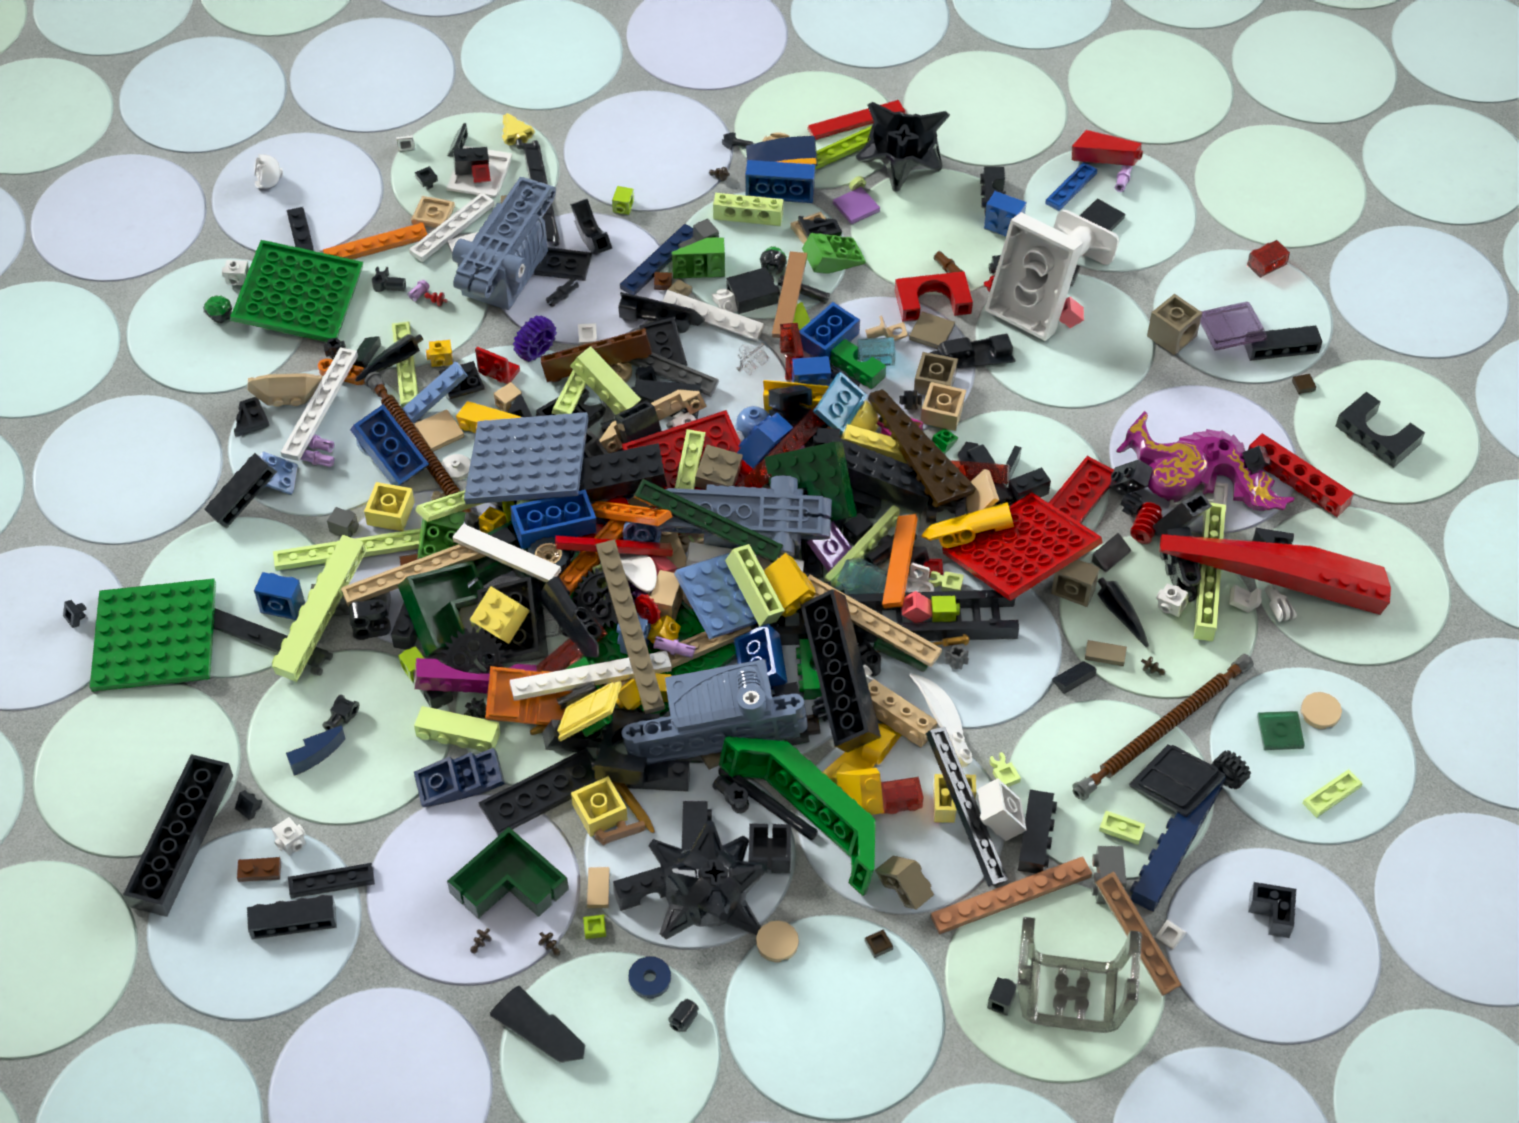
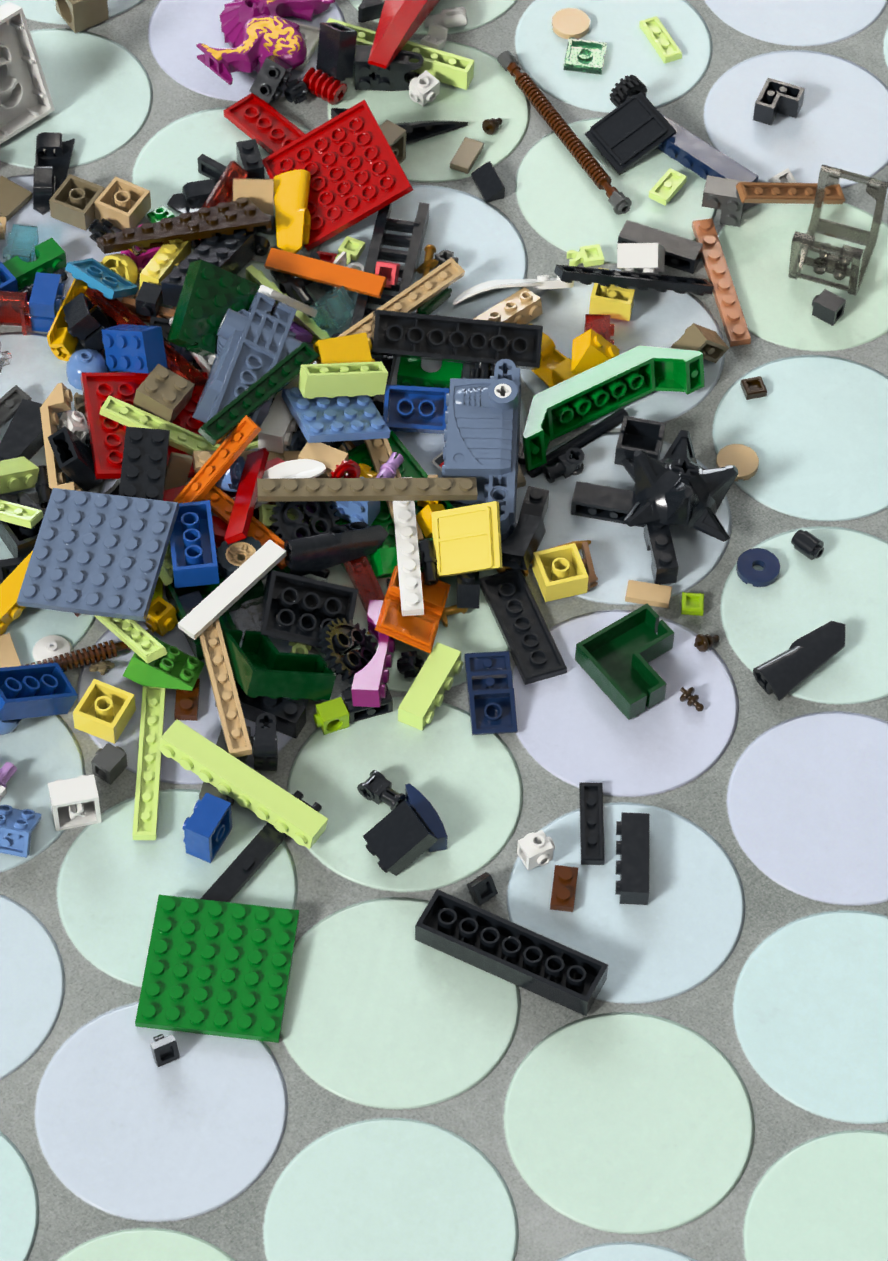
camera: 80 degrees left, 0 degrees up
black brick [204,453,277,528] -> none
light yellow brick [470,586,530,644] -> none
lime brick [931,596,960,622] -> none
none -> white brick [48,774,102,831]
none -> white tile [258,285,318,318]
none -> black brick [363,800,438,876]

